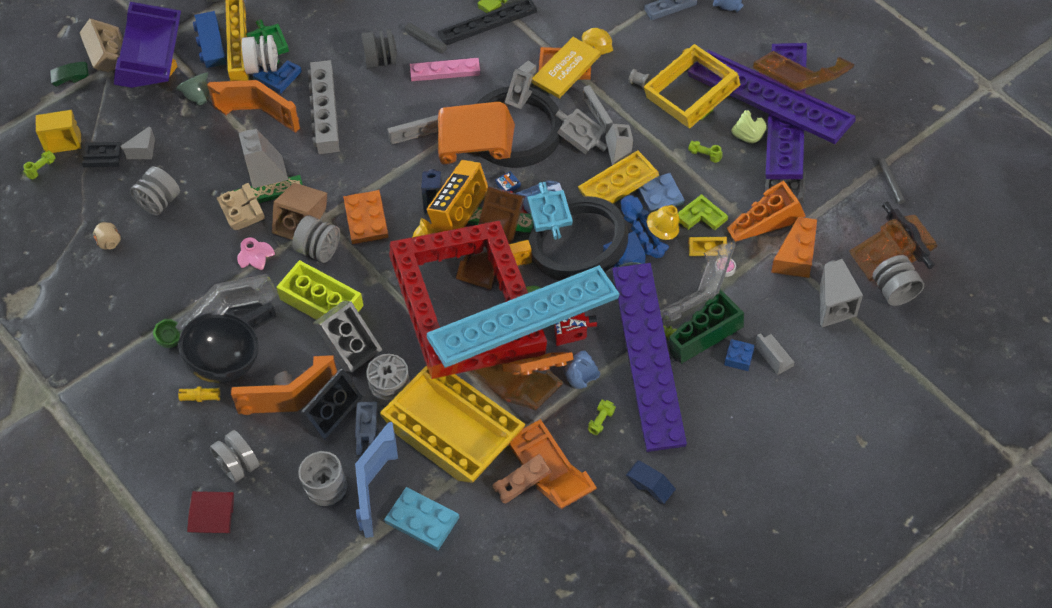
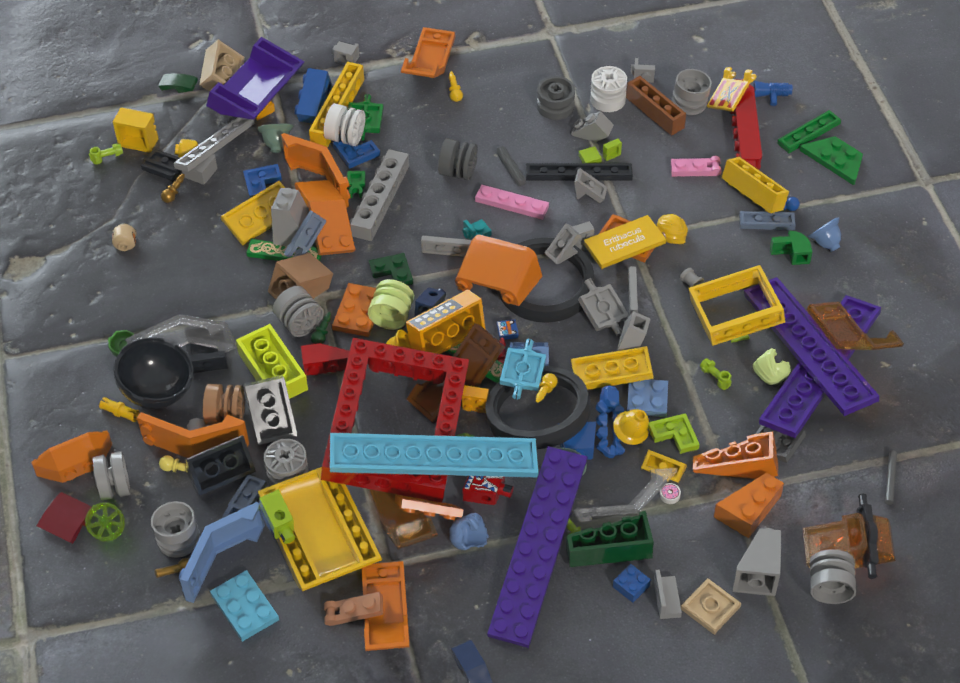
camera: 25 degrees right, 5 degrees down
light grey wheel [130,166,180,216] -> none
tan hips [217,183,265,230] -> none
bright pink plate [237,237,275,270] -> none
lime bar [588,399,616,435] -> none
none -> orange wedge [31,430,112,483]
none -> clear neon green wheel [85,502,125,541]
none -> pearl gold bar [155,558,190,578]
none -> light yellow bar [159,455,188,472]
none -> pearl gold bar [161,174,185,203]
none -> light grey tile [174,117,255,172]
none -> yellow head [174,139,198,158]
none -> medium nougat wheel [203,384,245,425]
none -> yellow tile [221,181,285,246]
none -> blue plate [243,164,282,198]
none -> lime torso [259,489,295,544]
none -> sand blue hinge [284,210,326,257]
none -> orange windscreen [294,180,355,255]
none -> red slope [301,343,350,376]
none -> dark green bar [311,312,331,344]
none -> green plate [347,171,366,198]
none -> yellowish green wheel [367,280,414,330]
none -> dark green plate [369,253,413,286]
none -> teal bracket [462,219,492,240]
none -> yellow bar [536,373,558,403]
none -> light grey slope [574,168,607,203]
none -> tan tile [681,578,741,635]
none -> green brick [770,231,812,265]

